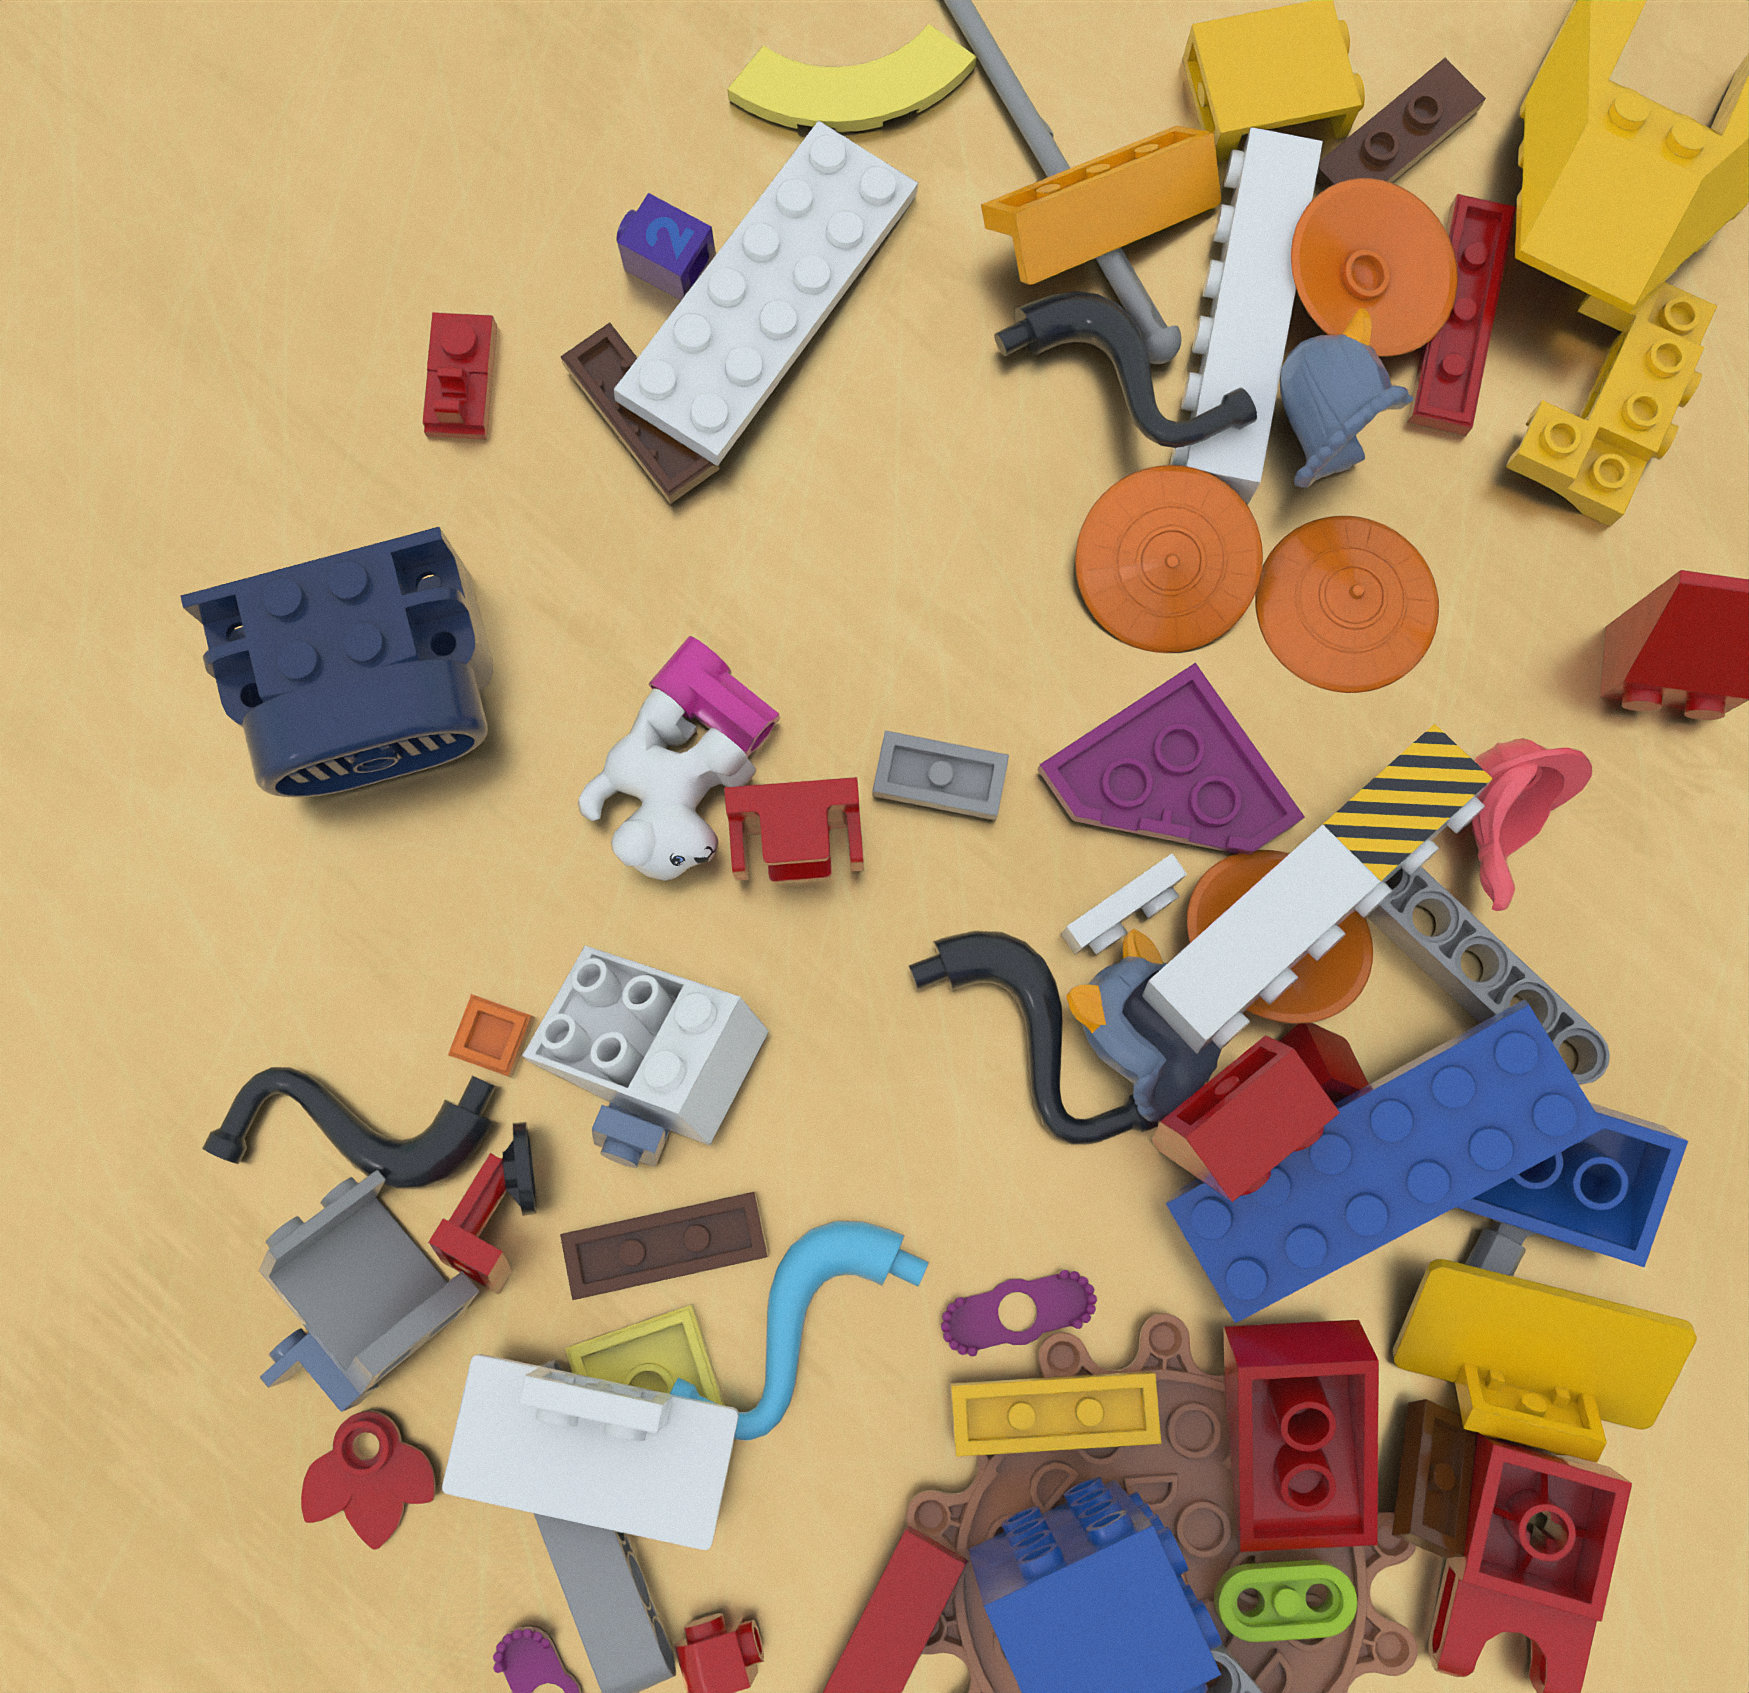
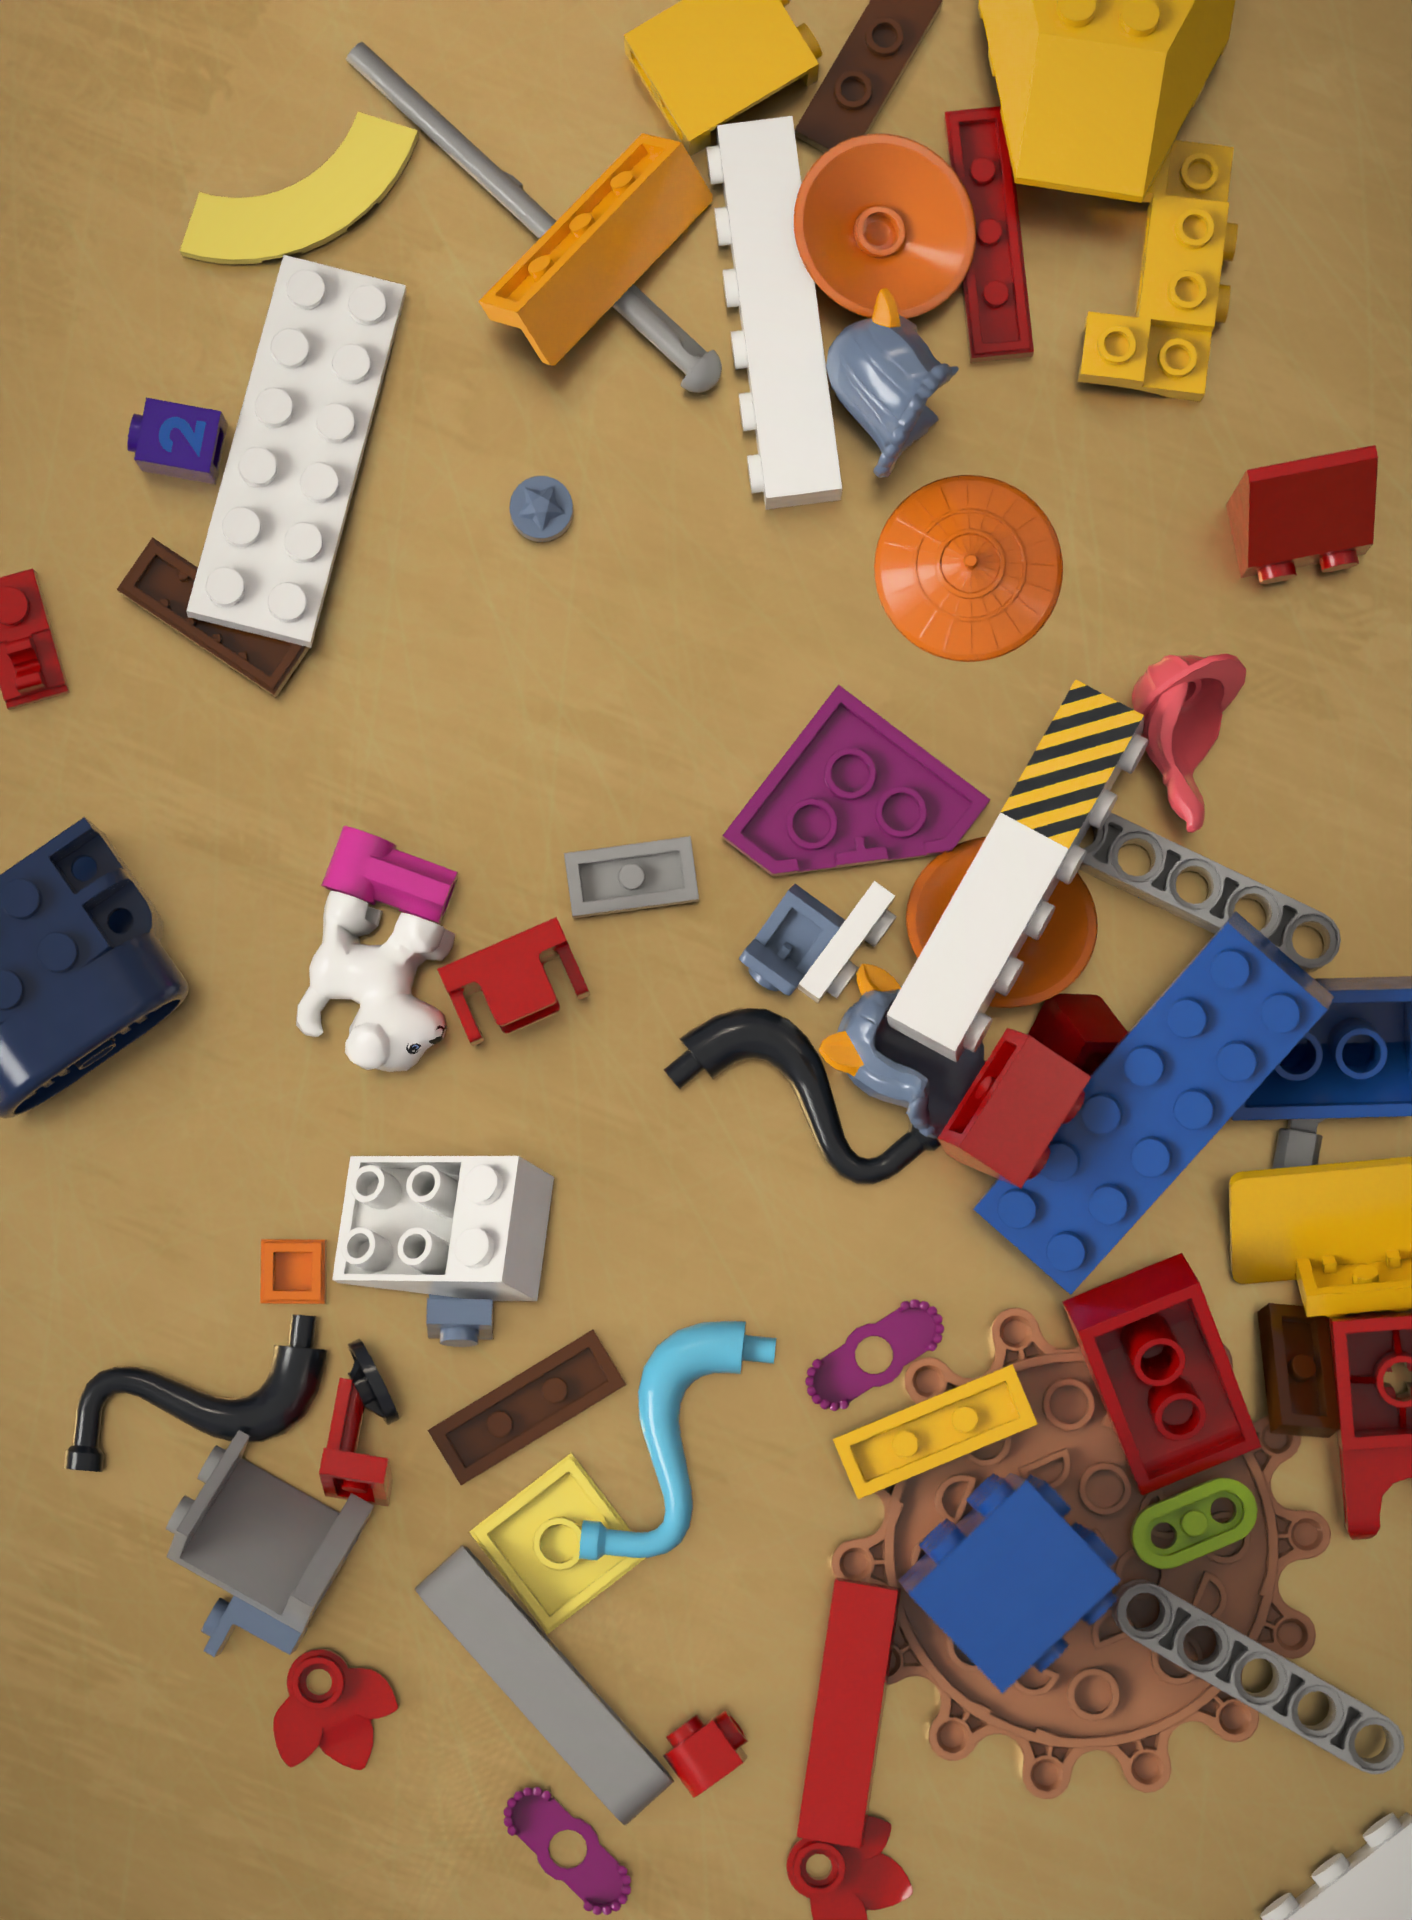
camera: 15 degrees left, 5 degrees up
white bracket [442,1354,739,1550] -> none
black animal [994,291,1257,448] -> none
orange hat [1075,465,1263,653] -> none
none -> sand blue tile [510,476,573,542]
none -> sand blue bracket [739,884,845,996]

